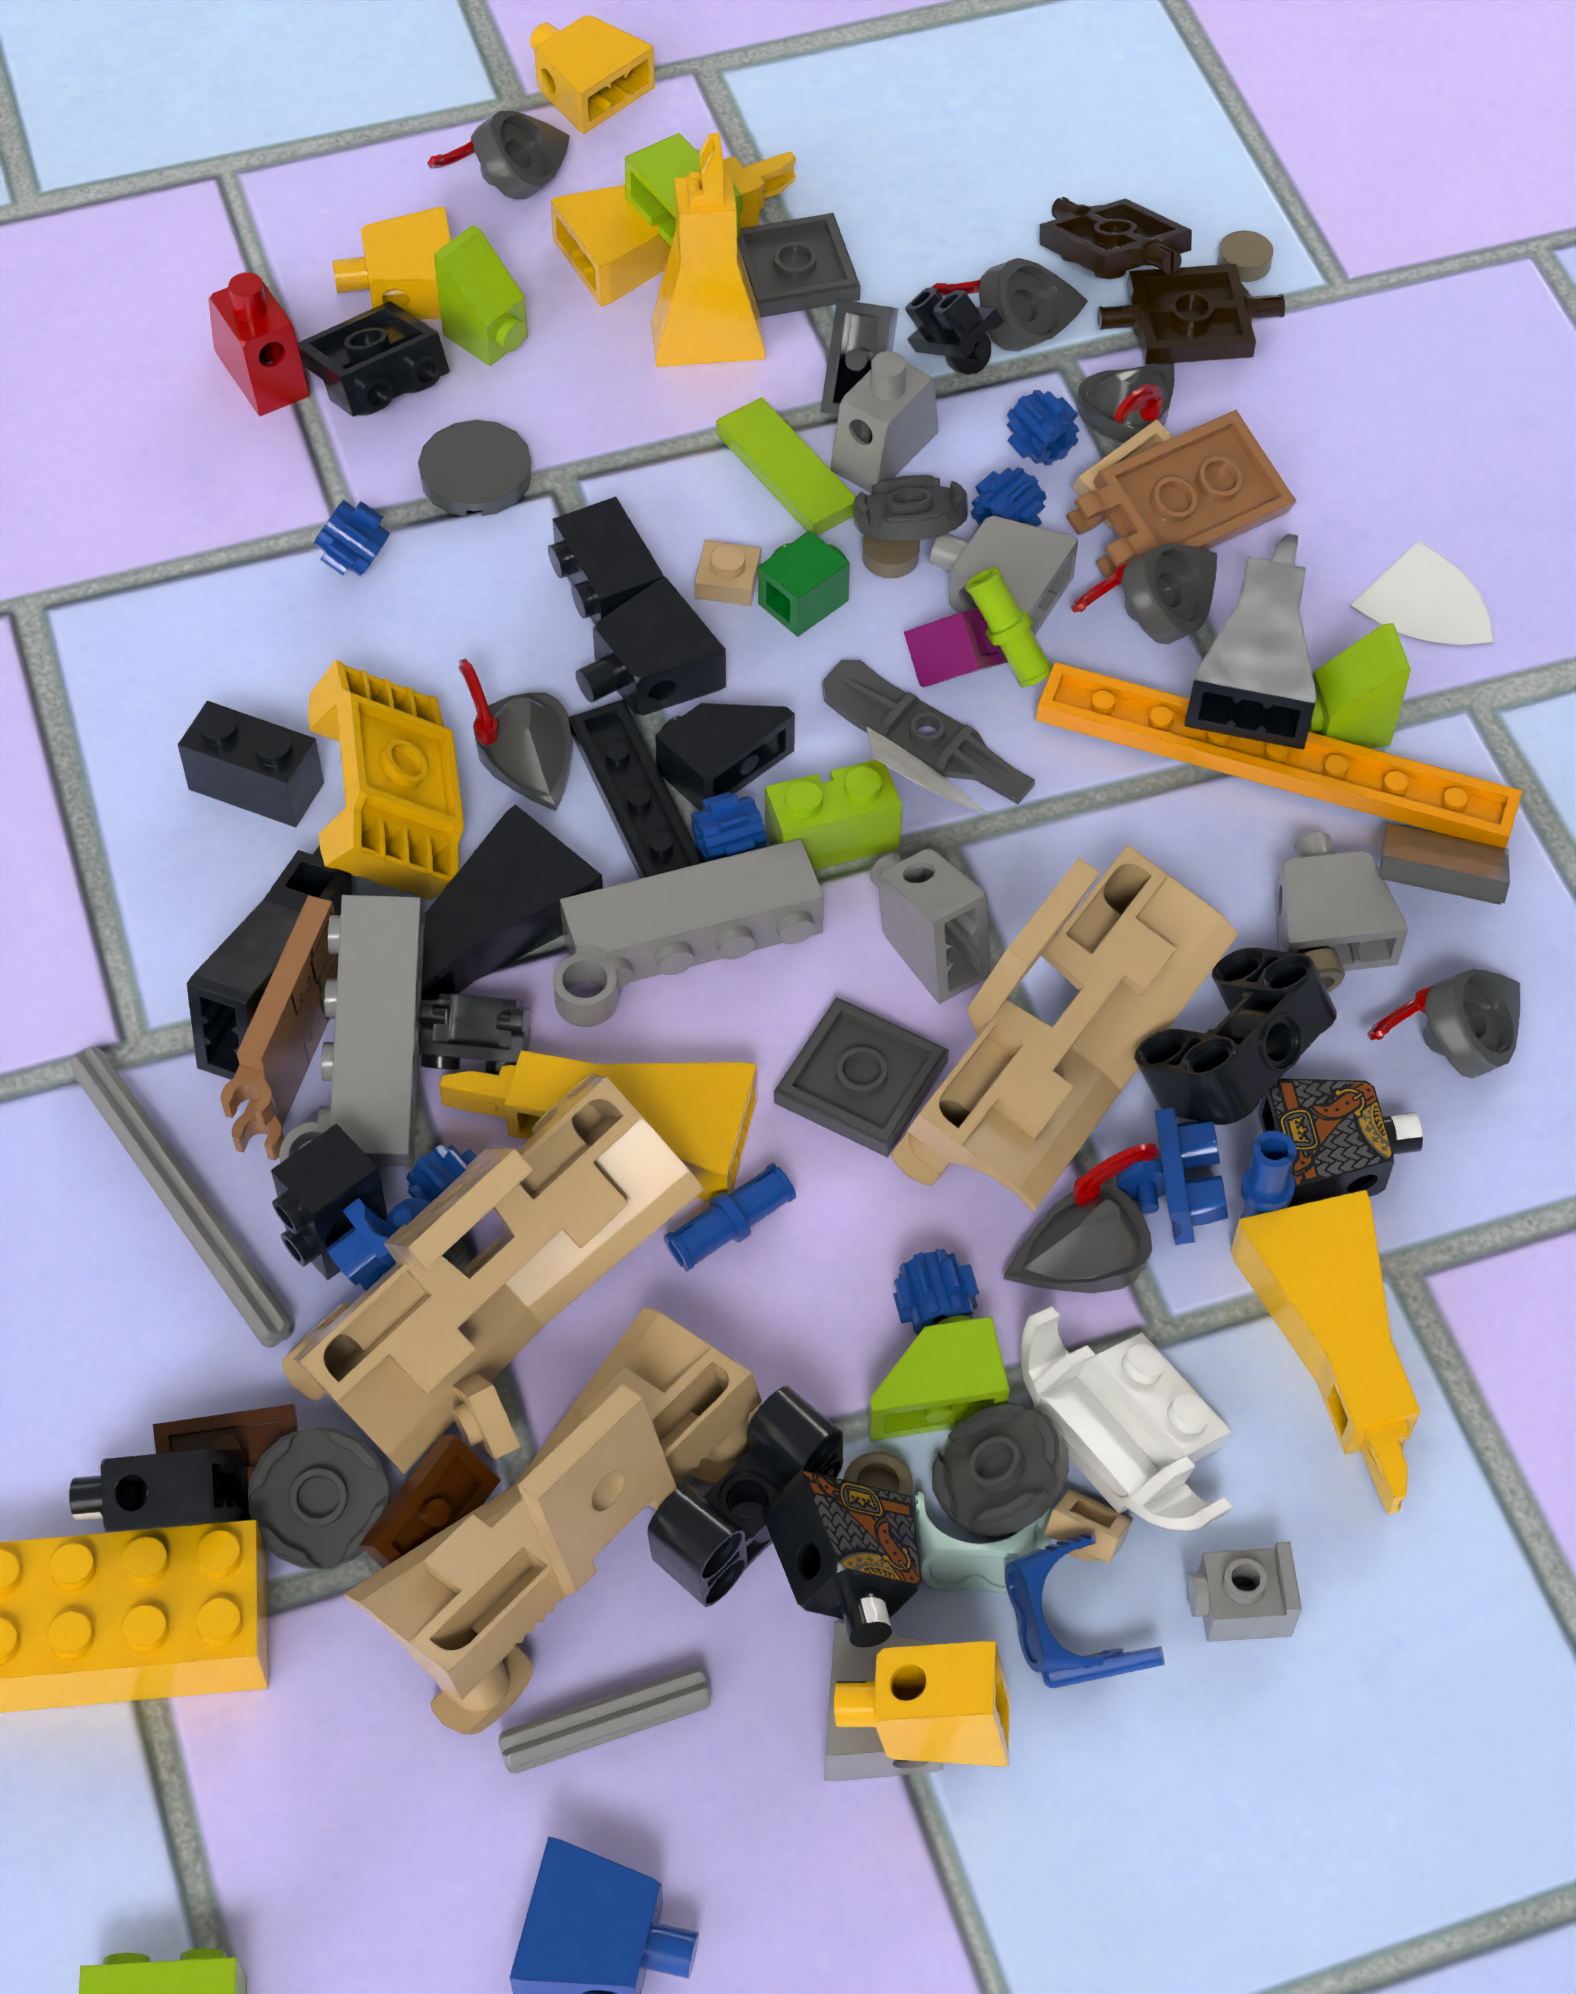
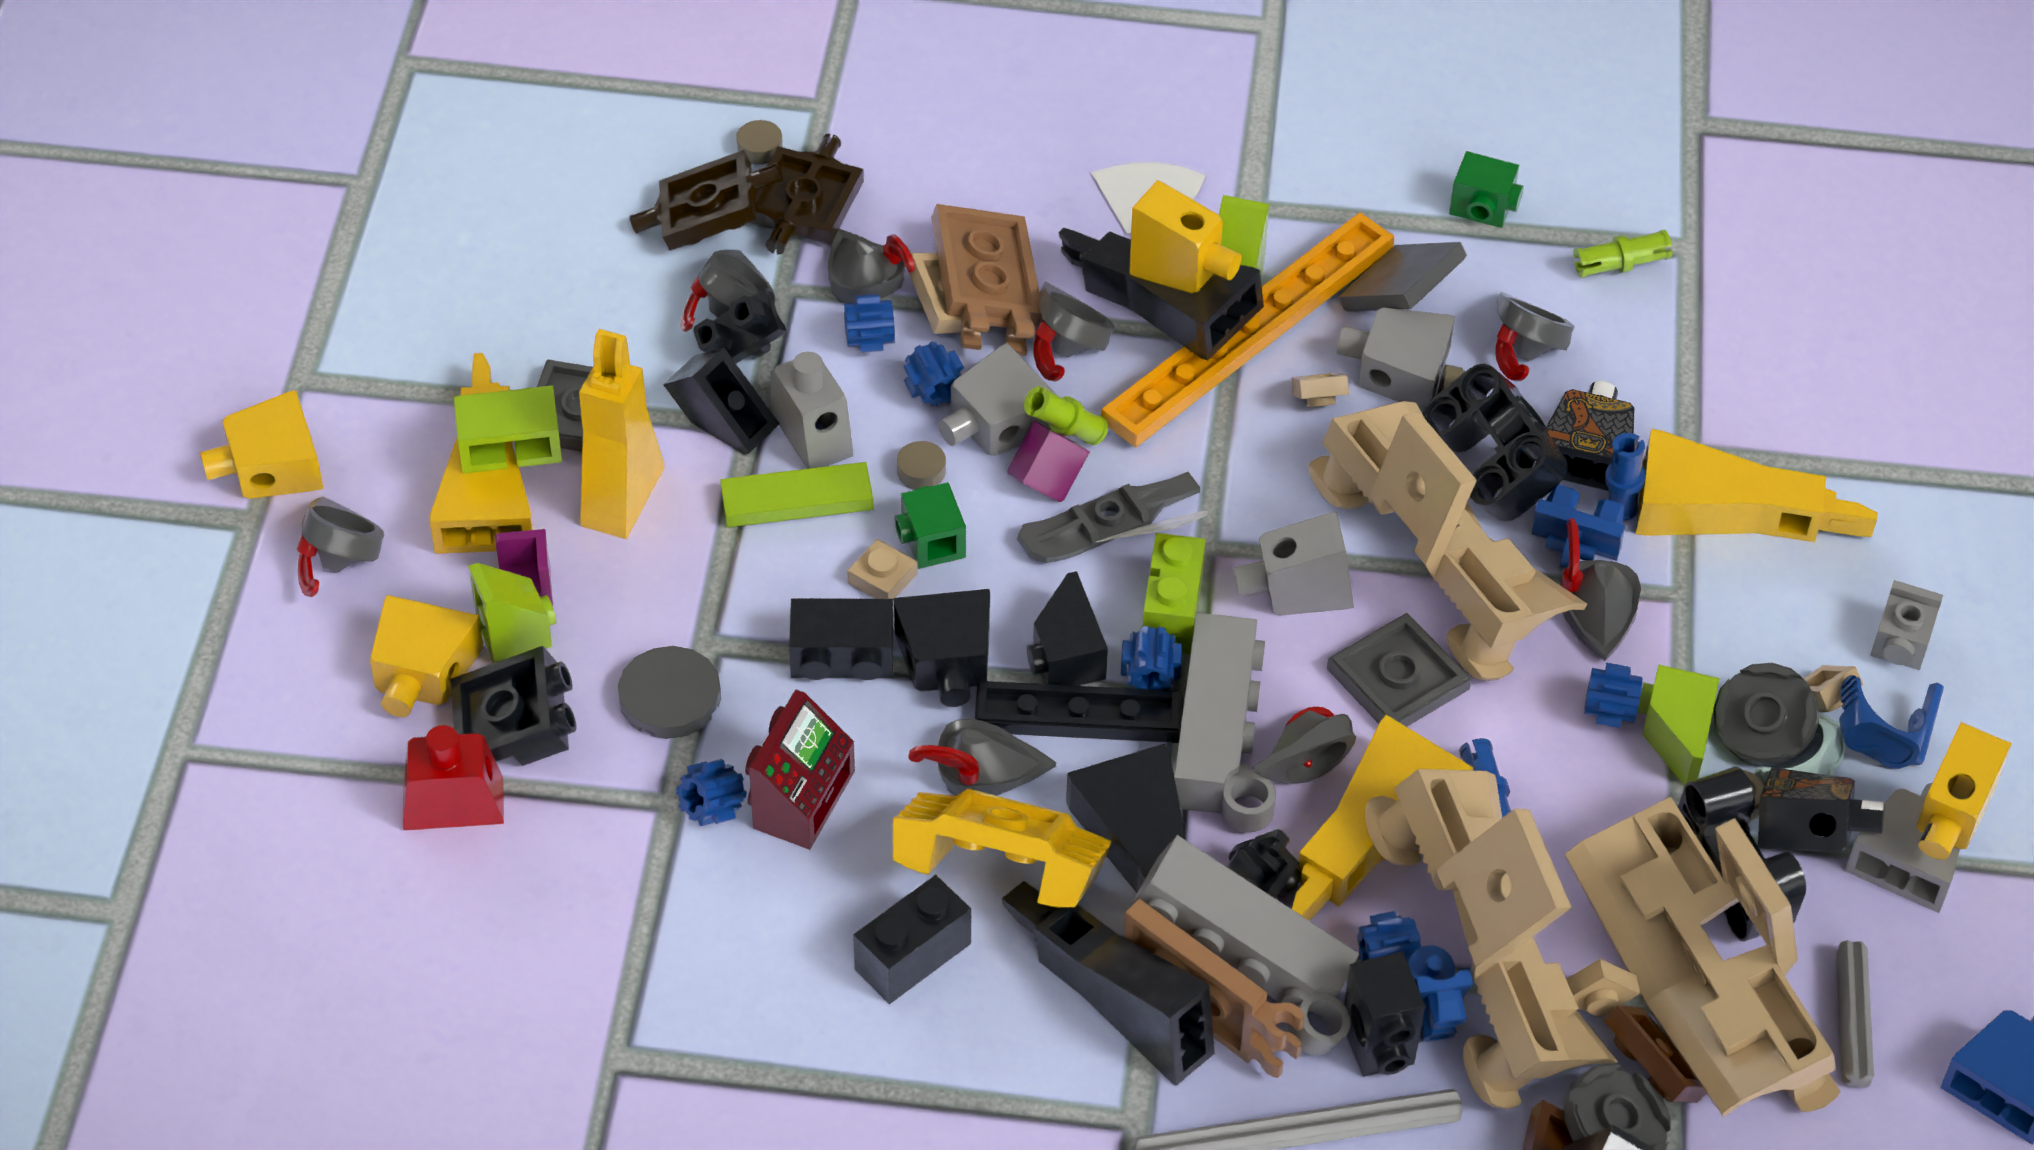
camera: 65 degrees left, 5 degrees down
dark grey tile [853,475,968,542] -> none
white plate [1021,1306,1233,1531] -> none
none -> magenta panel [495,529,553,606]
none -> dark red slope [745,689,855,850]
none -> yellow torso [1129,180,1242,293]
none -> dark grey piece [1252,706,1356,784]
none -> tan plate [1291,372,1349,407]

